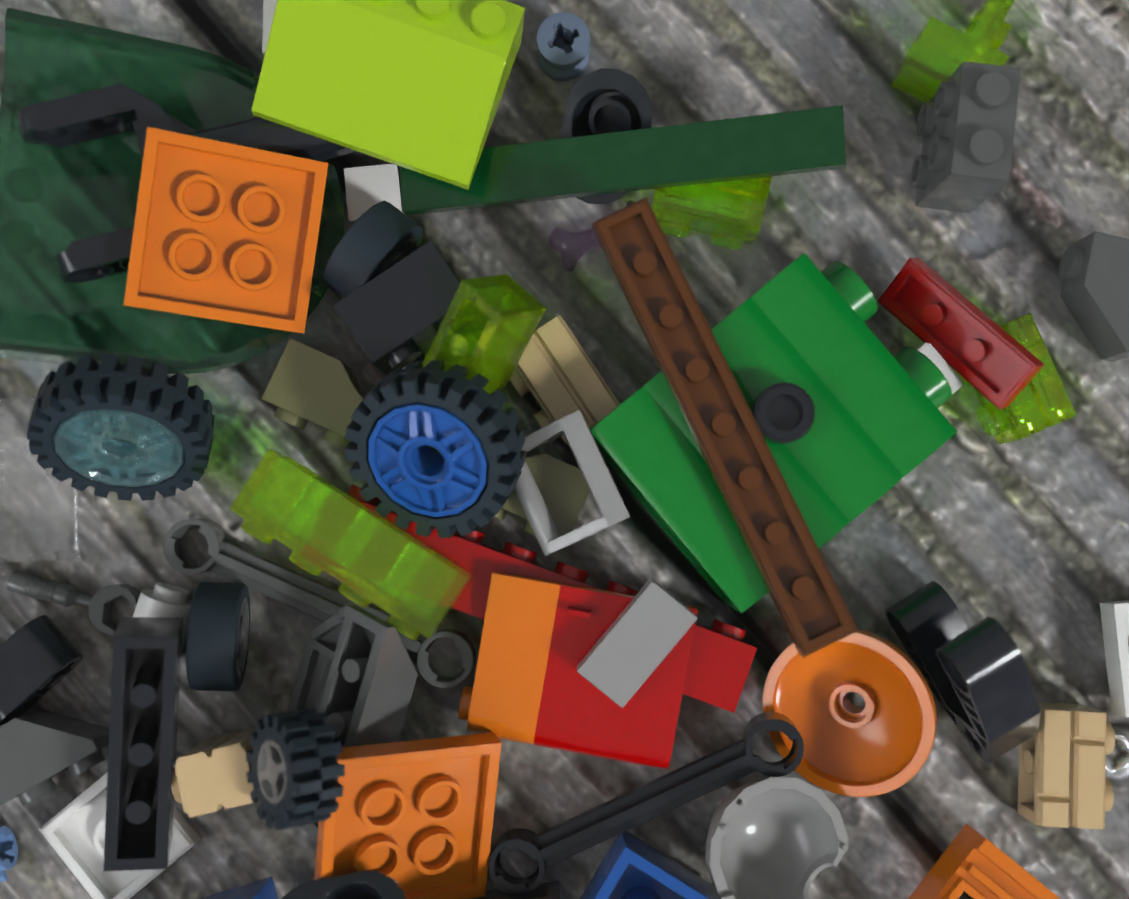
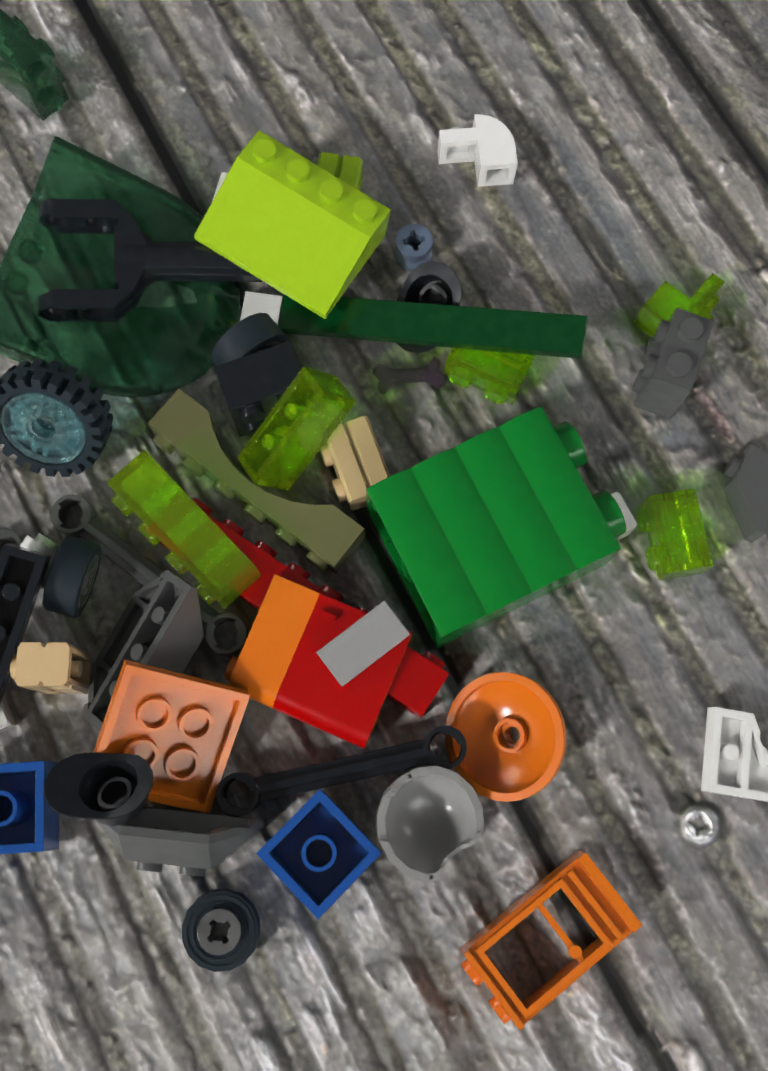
camera: 10 degrees right, 10 degrees down
orange plate [124,127,328,334] -> none
black wheel [246,708,345,830] -> none
wheel [345,360,526,538] -> none
light grey tile [514,410,630,556] -> none
reddish brown tile [592,198,858,657] -> none
black tile [751,383,815,444] -> none
red tile [877,258,1045,410] -> none
black connector [885,581,1041,764] -> none
tan brick [1018,702,1115,830] -> none

